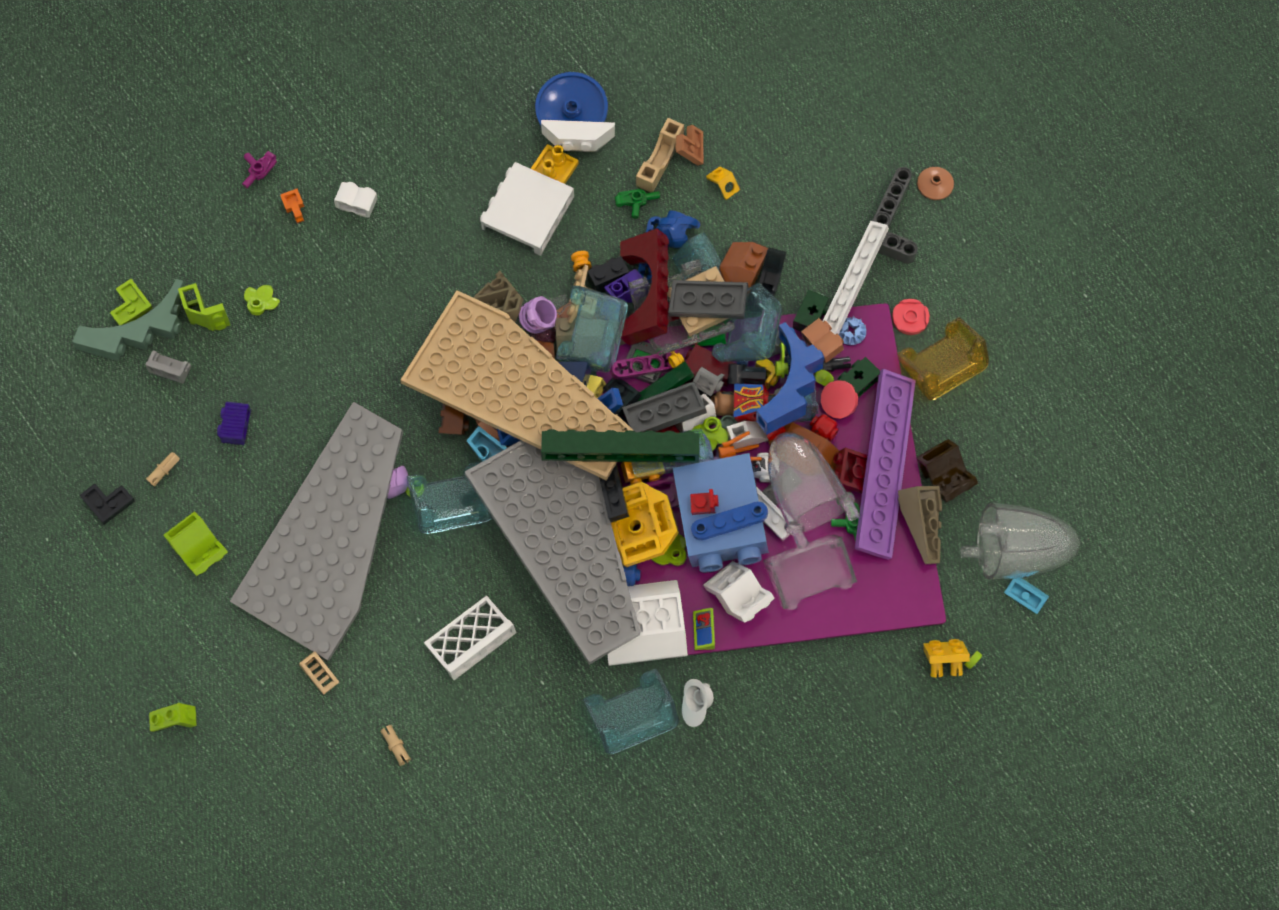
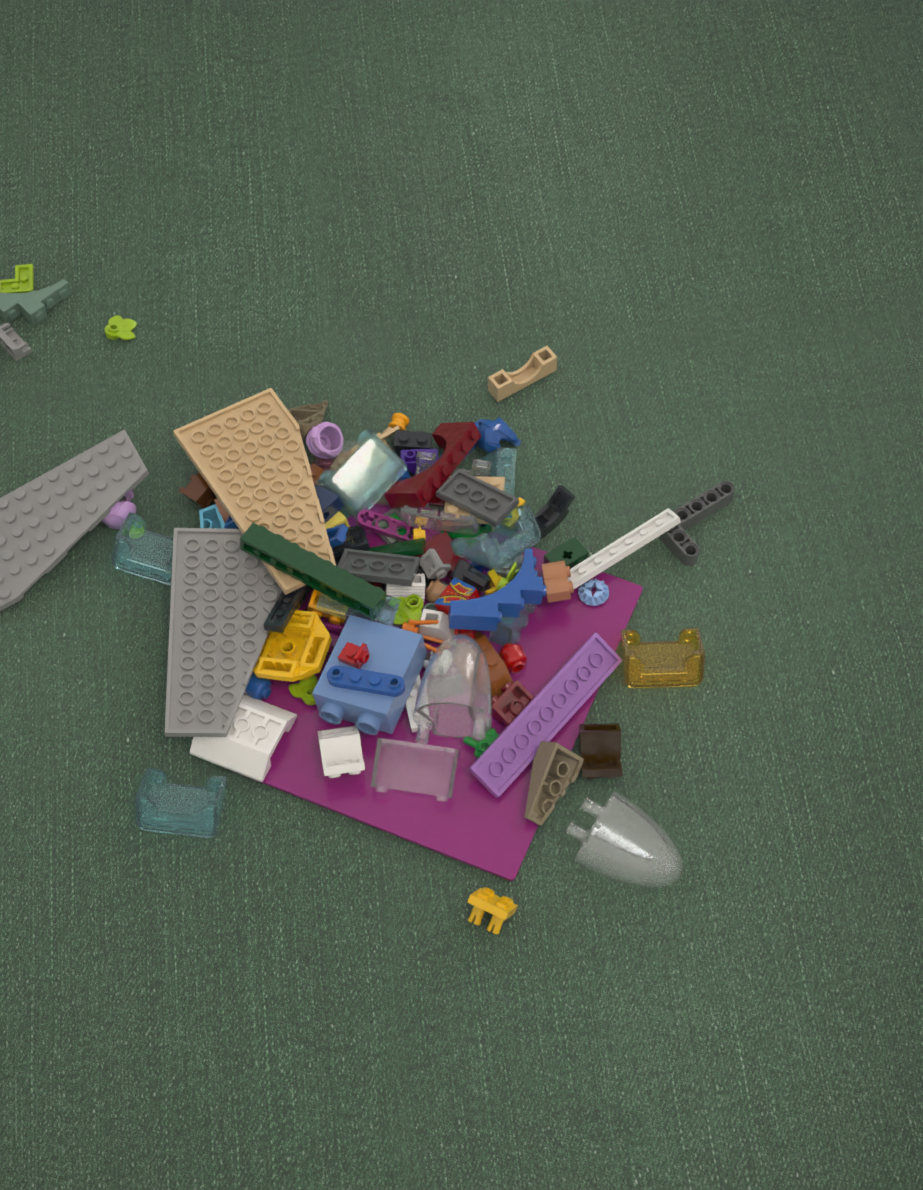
camera: 30 degrees right, 10 degrees down
lime piece [178,283,230,331] -> none
dark purple brick [217,402,251,445] -> none
magenta piece [242,151,277,189] -> none
orange plate [280,189,304,223] -> none
white brick [334,182,377,217] -> none
white fence [424,596,516,680] -> none
white panel [480,162,574,256] -> none
yellow plate [531,144,579,184] -> none
blue dish [535,72,608,126] -> none
white wedge [541,120,615,152] -> none
green piece [615,189,660,219] -> none
nougat plate [675,125,704,166] -> none
white piece [682,679,714,727] -> none
slope [693,608,715,650] -> none
yellow bracket [706,167,740,200] -> none
dark orange wedge [719,242,768,296] -> none
lime piece [814,369,834,386] -> none
coral tile [821,380,858,419] -> none
black axle [822,356,851,372] -> none
dark green brick [838,357,880,398] -> none
coral tile [892,299,930,335] -> none
nougat dish [917,167,954,200] -> none
lime tile [964,650,982,669] -> none
medium azure slope [1004,575,1049,614] -> none

